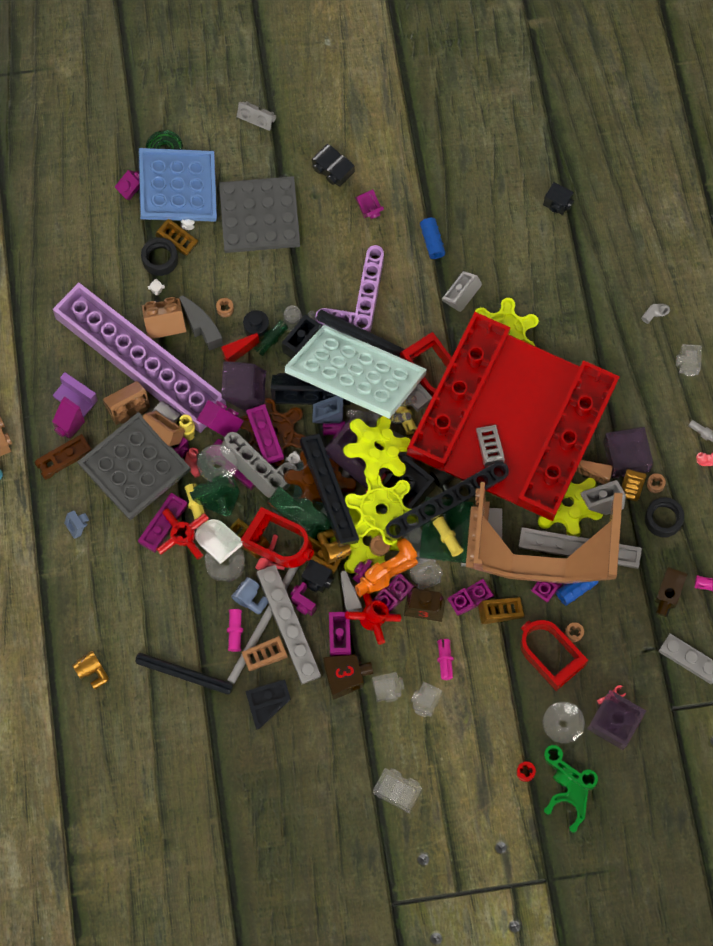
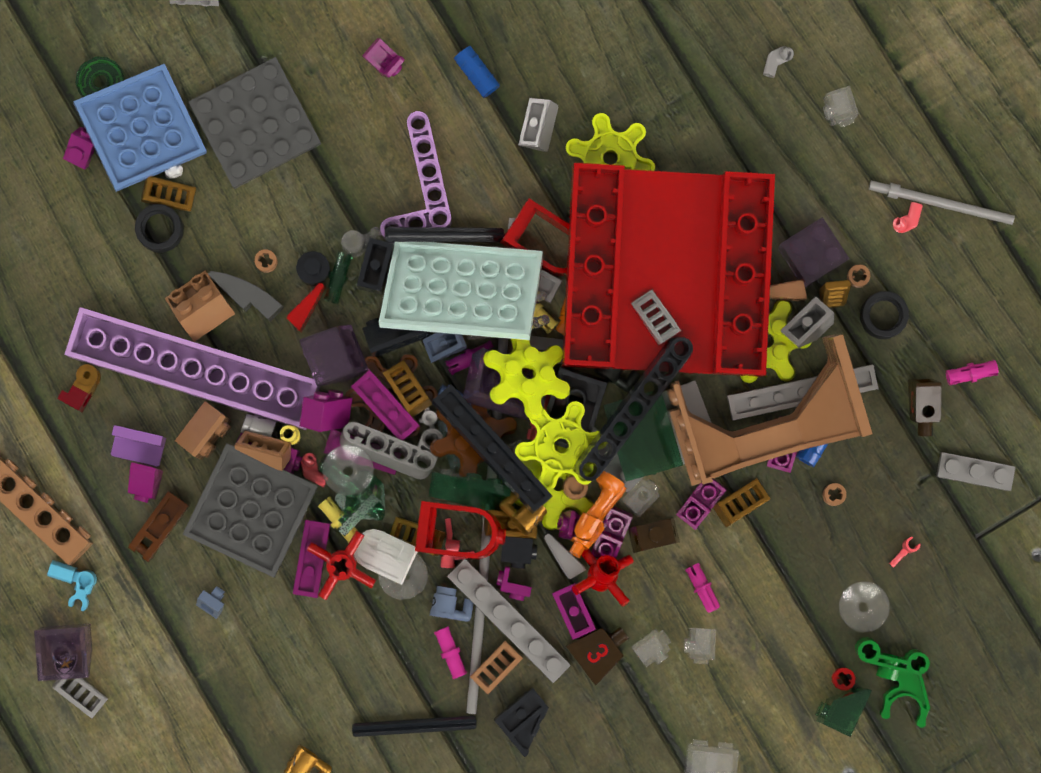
camera: 25 degrees left, 15 degrees up
white piece [148,279,165,295] -> none
black brick [312,144,355,187] -> none
light yellow pin [433,516,463,557] -> none
red window [521,620,588,691] -> none
clear purple brick [587,690,646,750] -> none
none -> leg [57,364,101,413]
none -> pearl gold slope [383,360,432,417]
none -> clear green slope [815,687,872,737]

